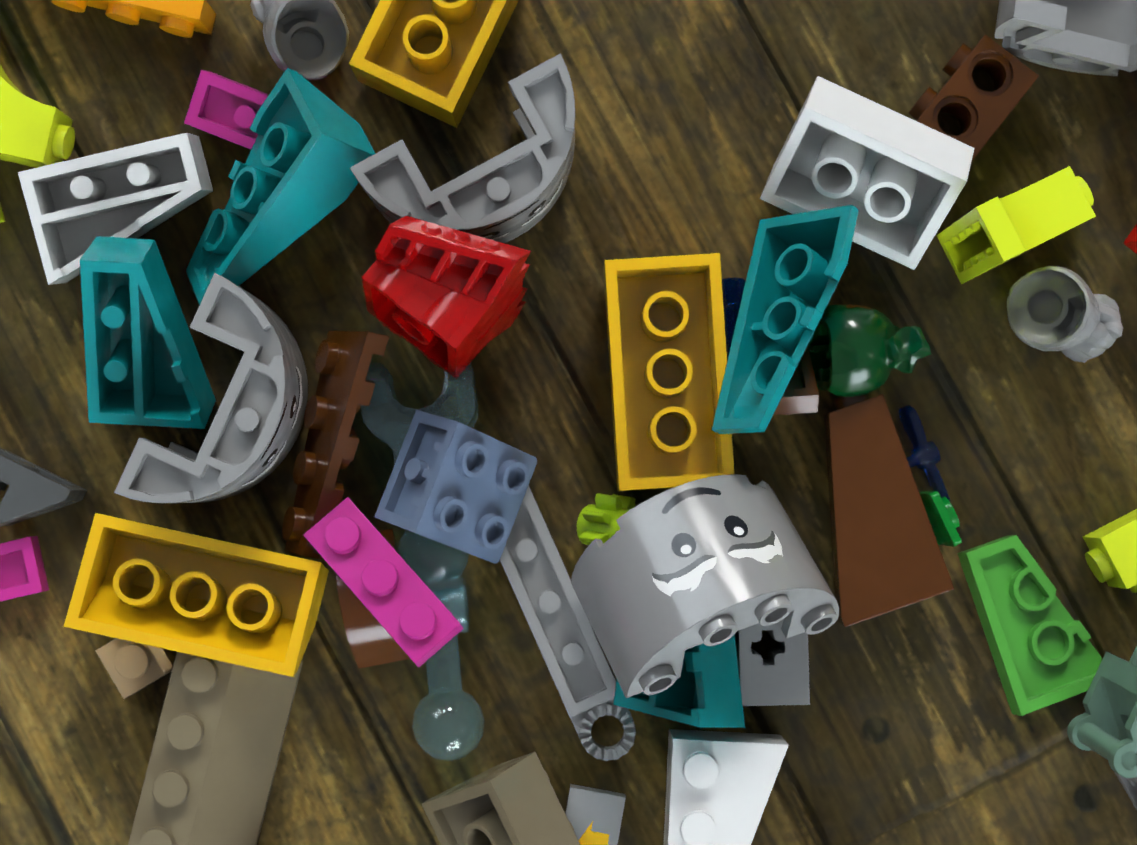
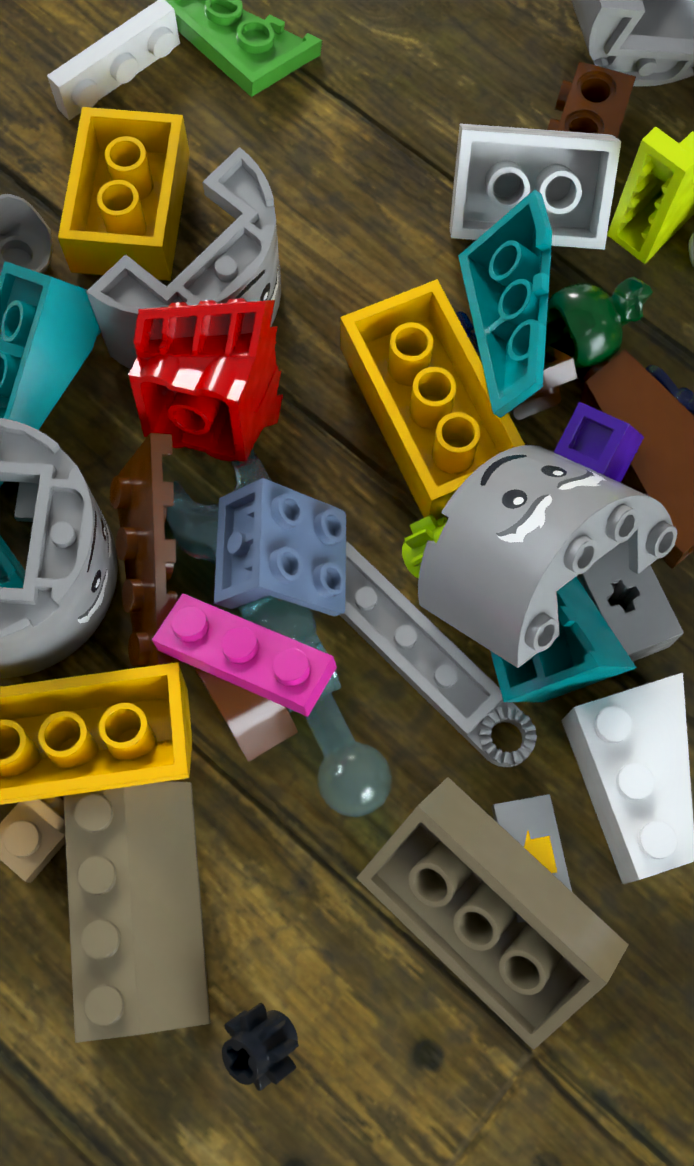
camera: 25 degrees left, 15 degrees down
none -> dark purple panel [554,402,644,483]

